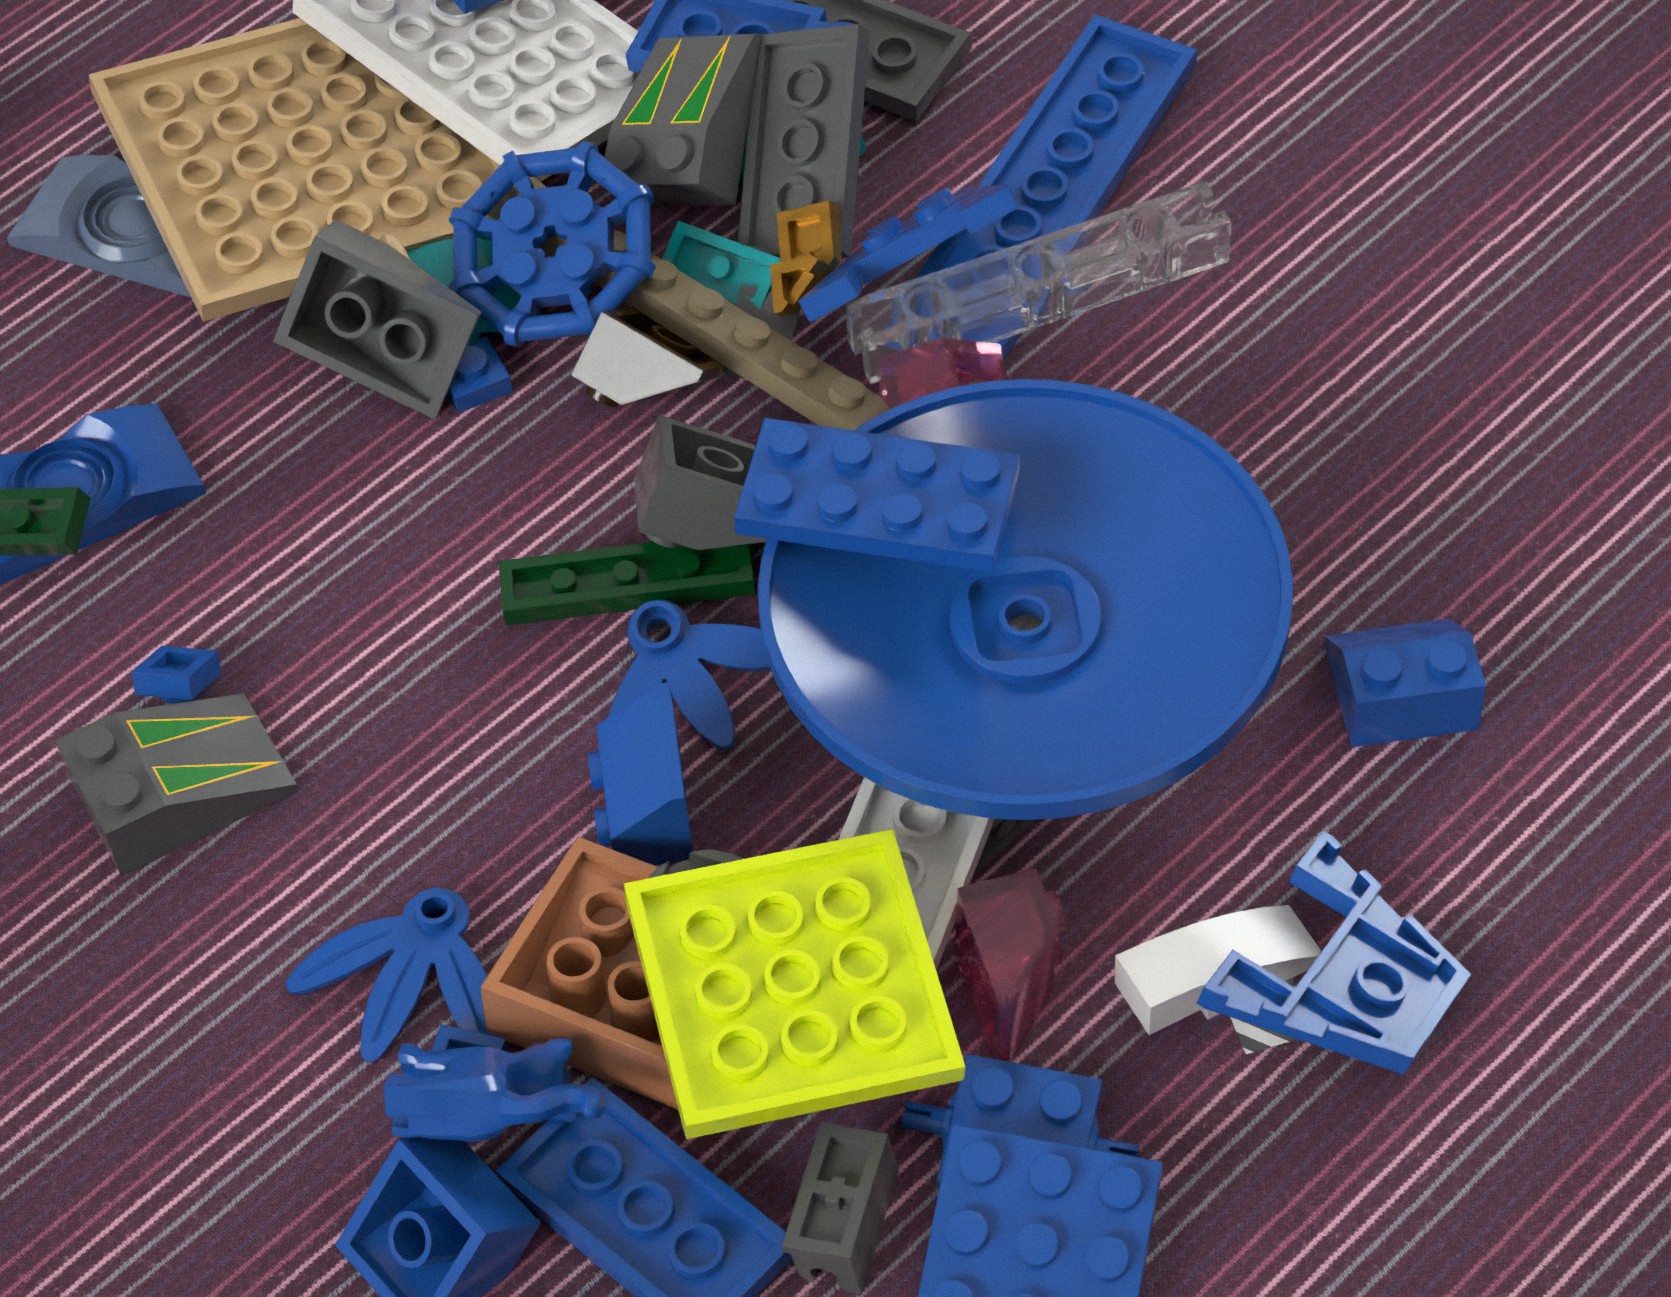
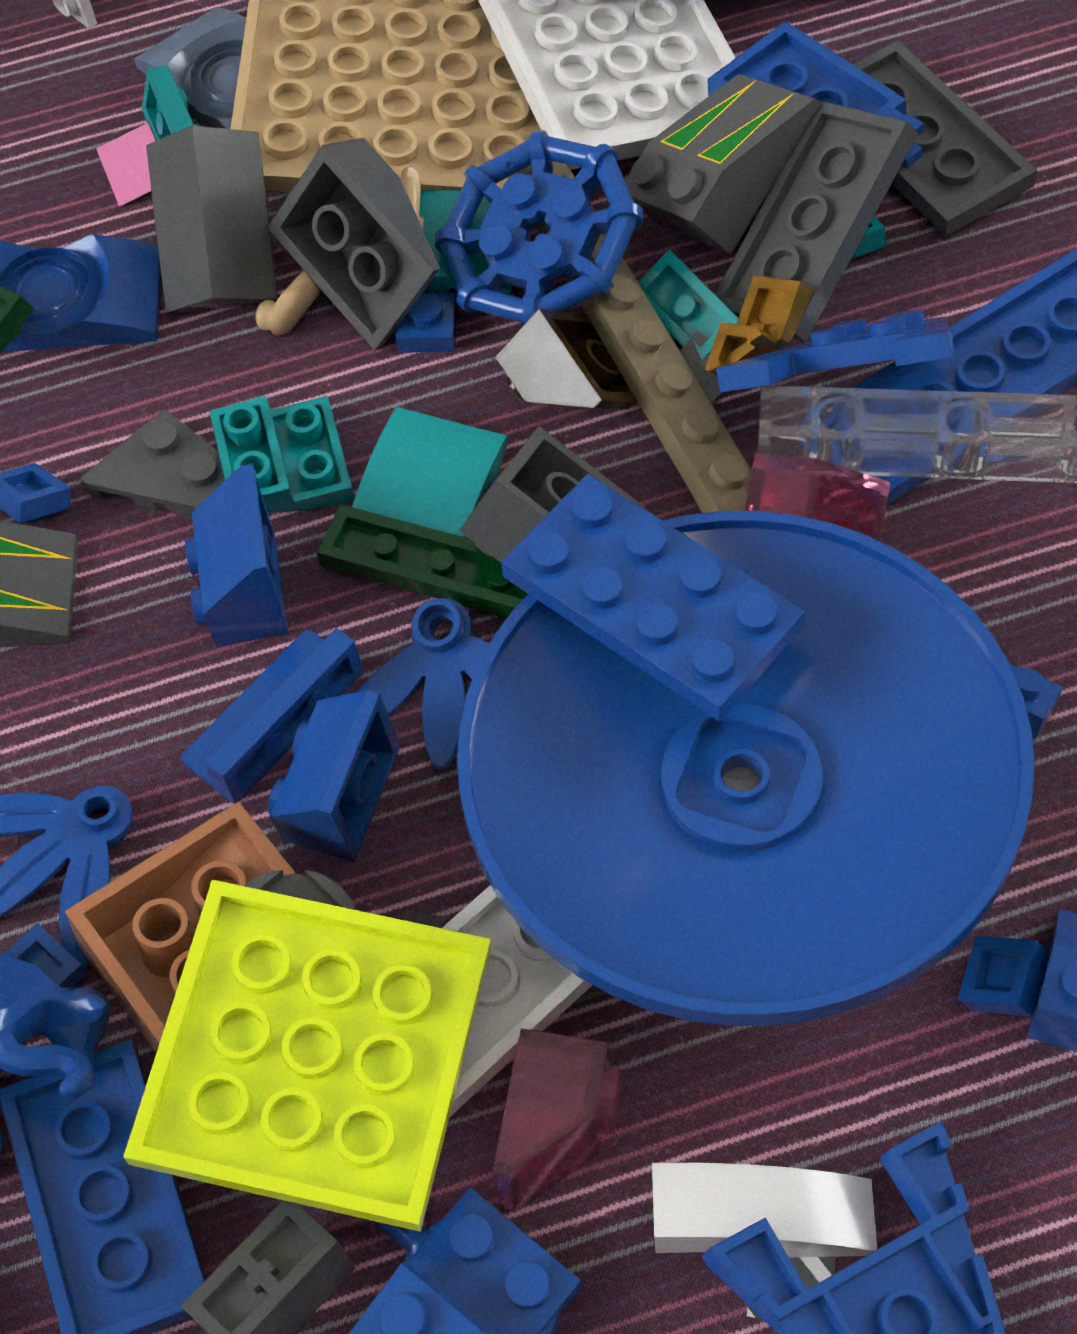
camera: 30 degrees right, 5 degrees up
none -> dark grey wing [80,409,225,518]
none -> bright pink sticker [96,123,156,207]
none -> teal plate [142,66,199,141]
none -> dark grey slope [146,125,278,315]
none -> blue panel [181,628,364,804]
none -> blue slope [185,464,289,647]
none -> teal slope [209,395,355,513]
none -> tan arm [255,270,322,336]
none -> teal slope [352,407,509,539]
none -> blue plate [958,936,1049,1017]

